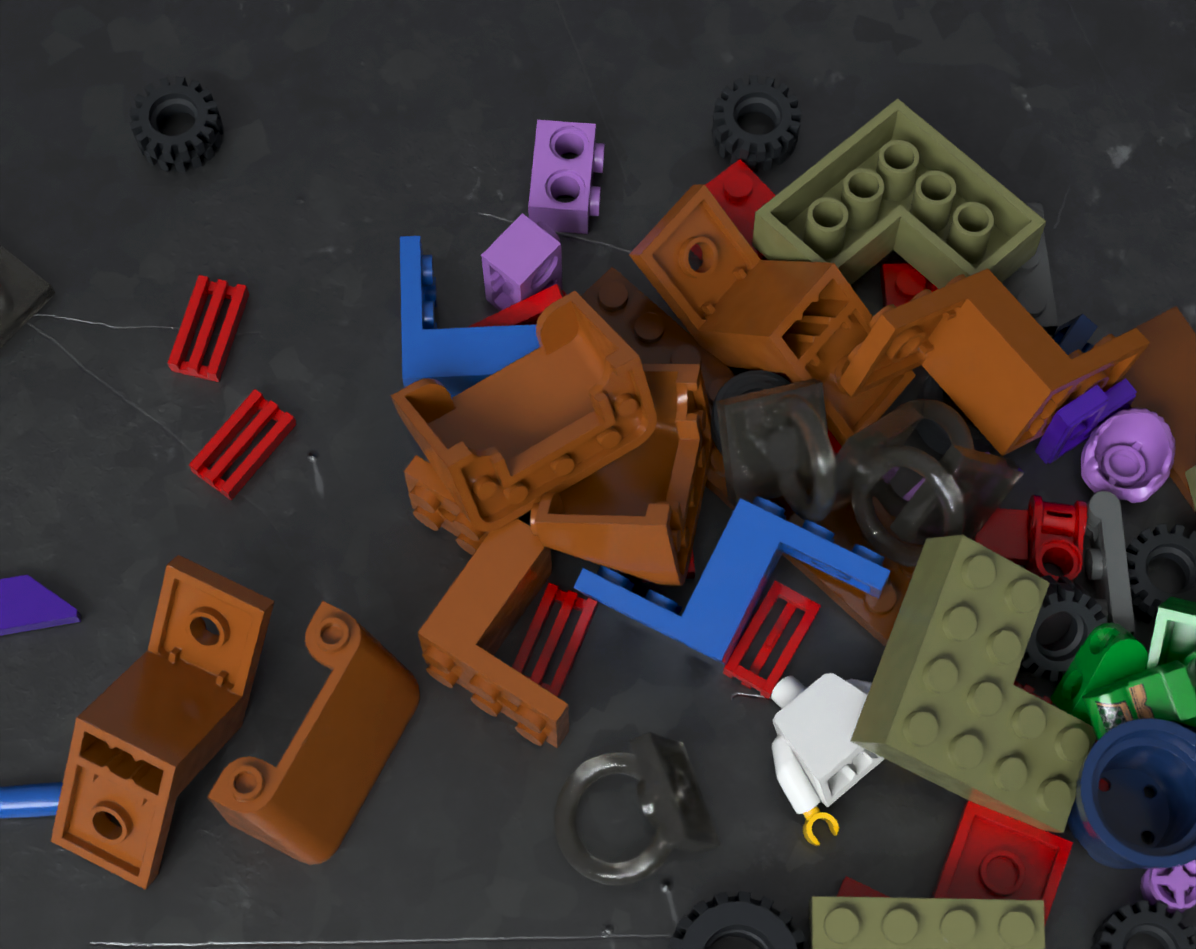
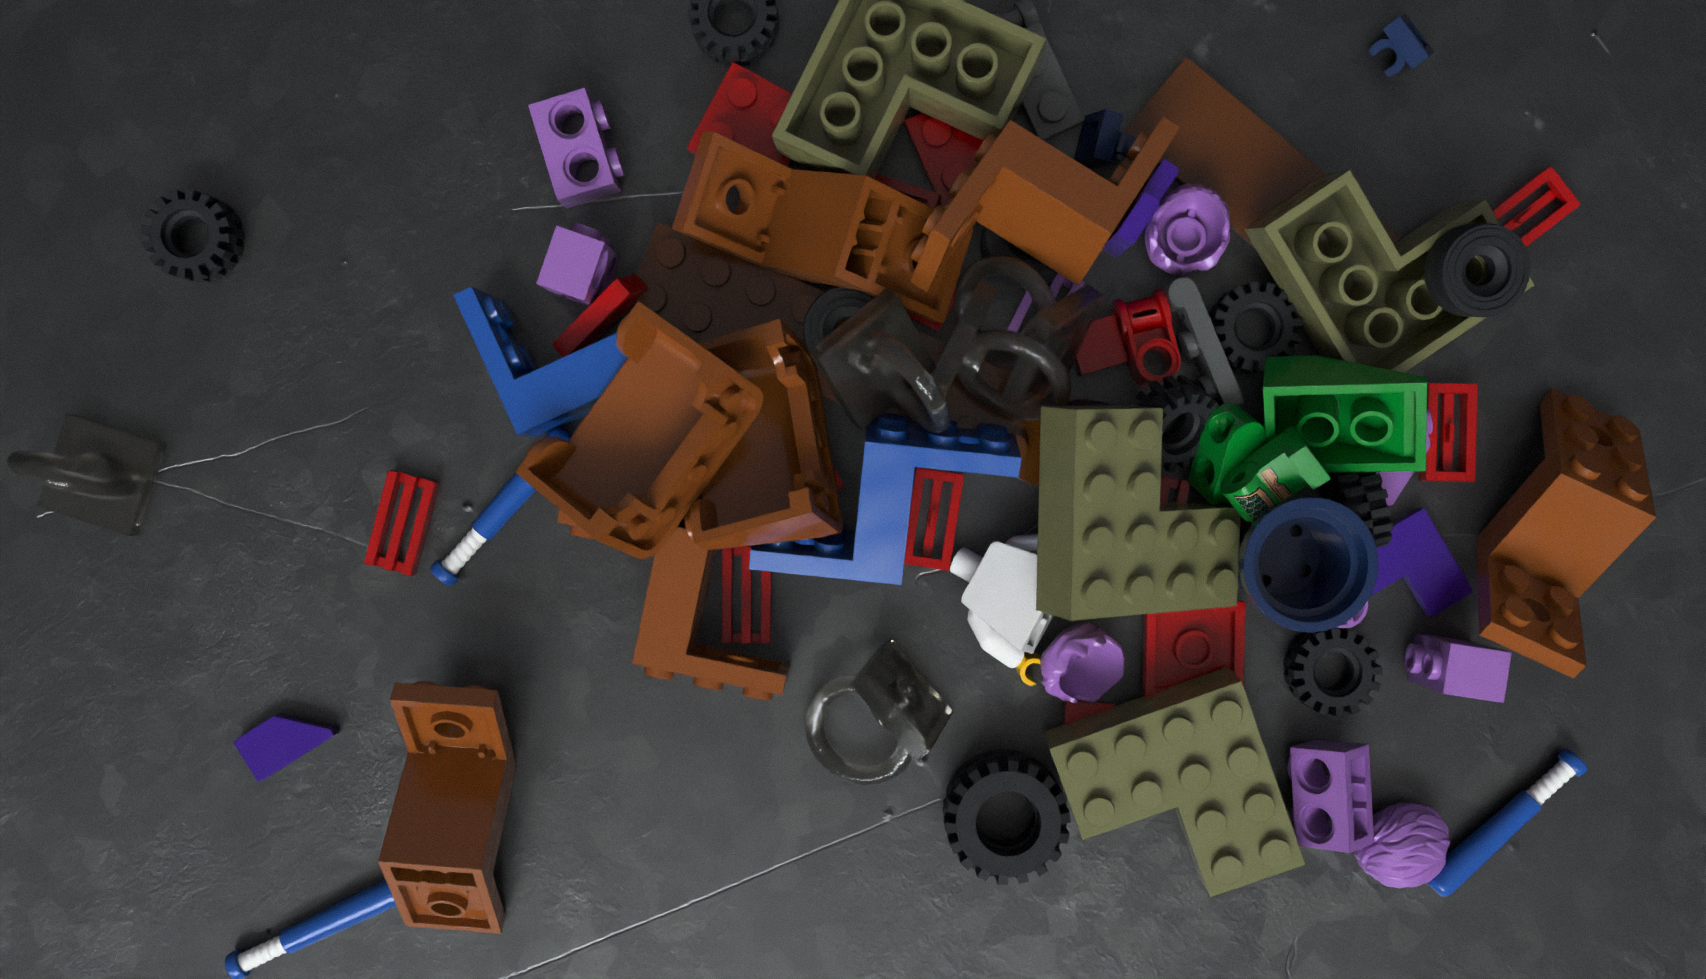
camera: 20 degrees left, 20 degrees up
red tile [168,275,249,382] -> none
dark orange windscreen [208,600,420,865] -> none
none -> blue piece [430,427,572,586]
none -> medium lavender hair [1040,622,1125,703]

